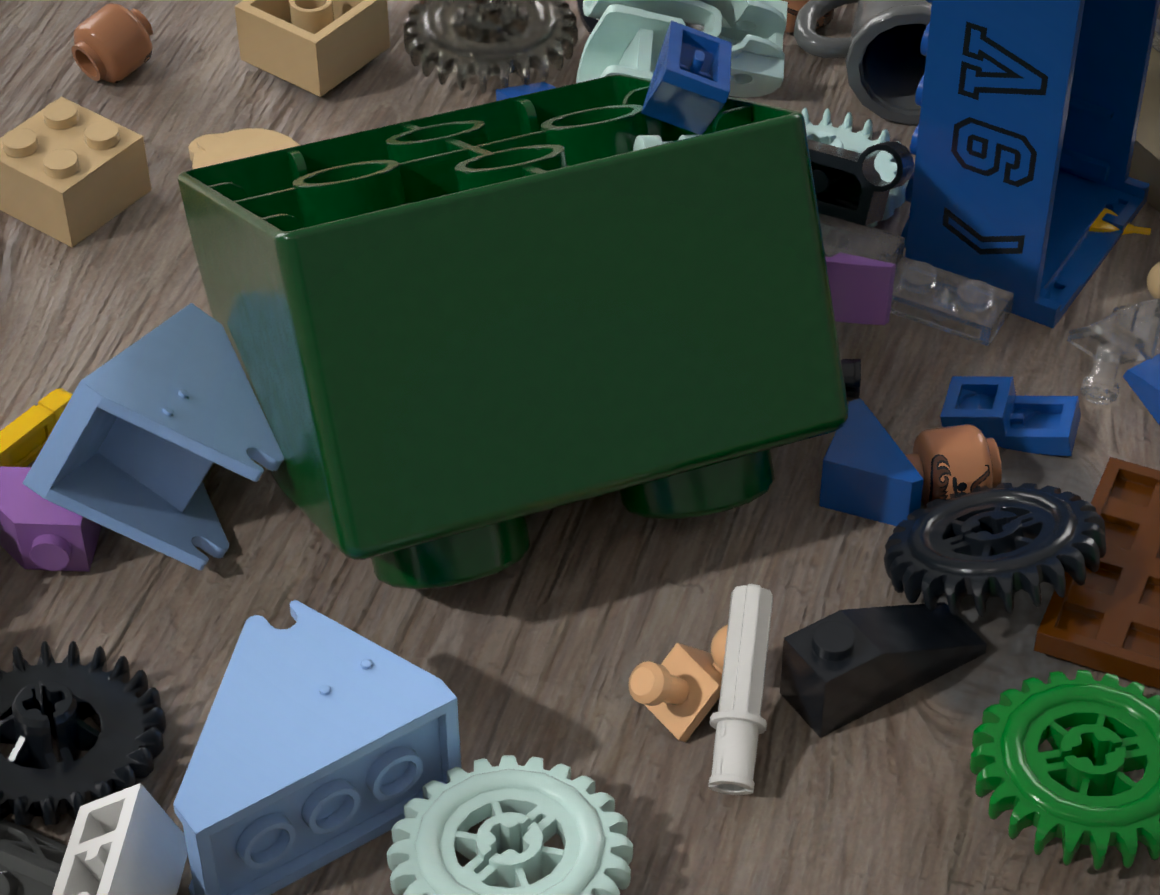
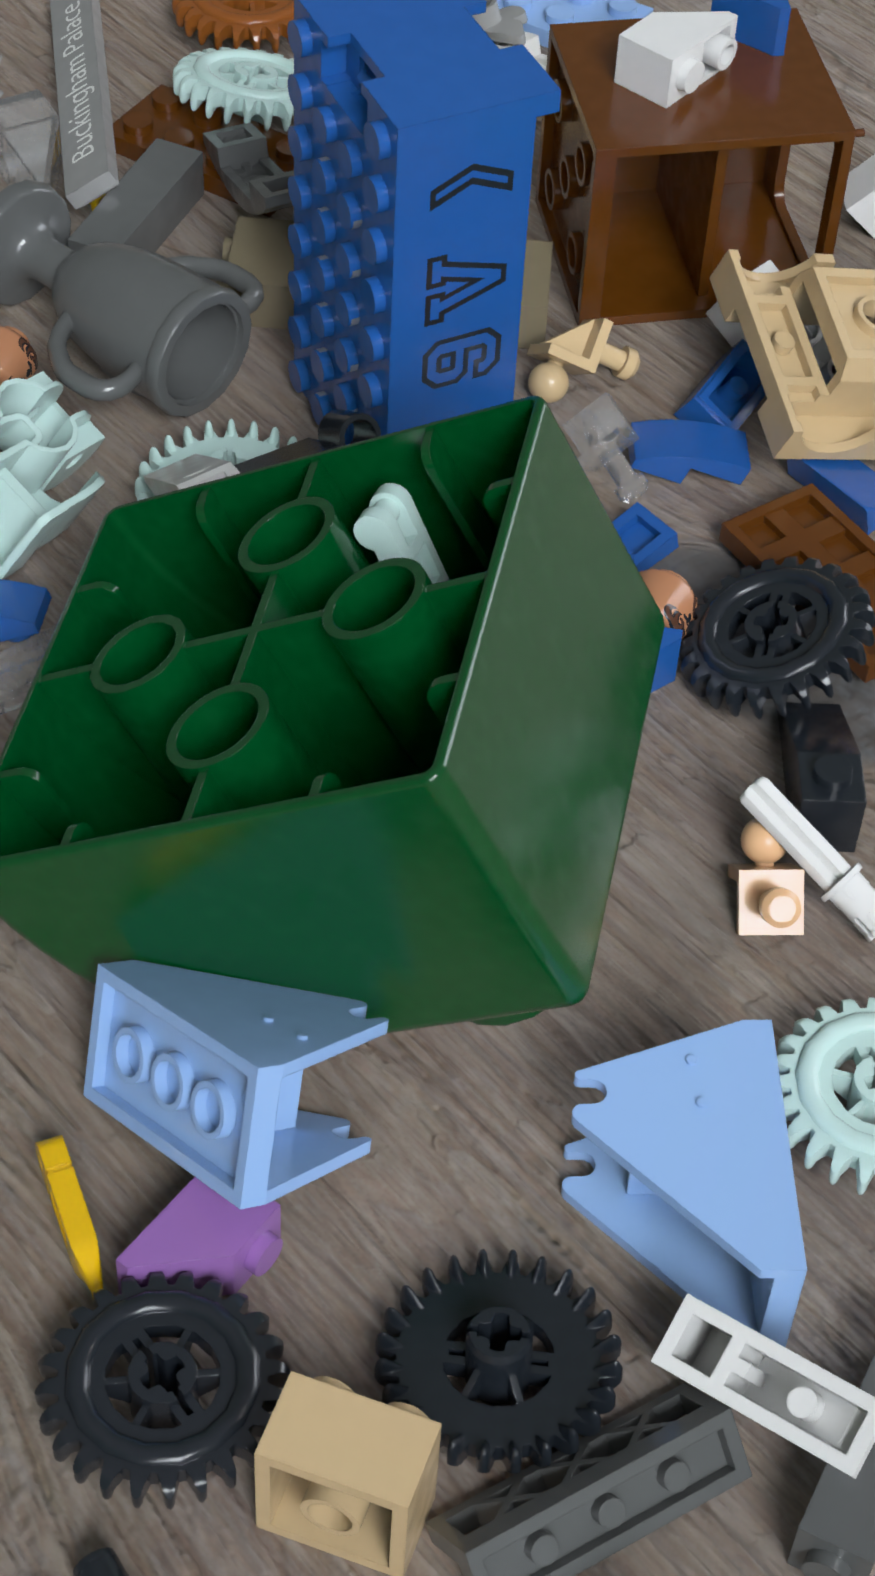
camera: 60 degrees left, 5 degrees up
blue slope [641,20,732,135] -> none

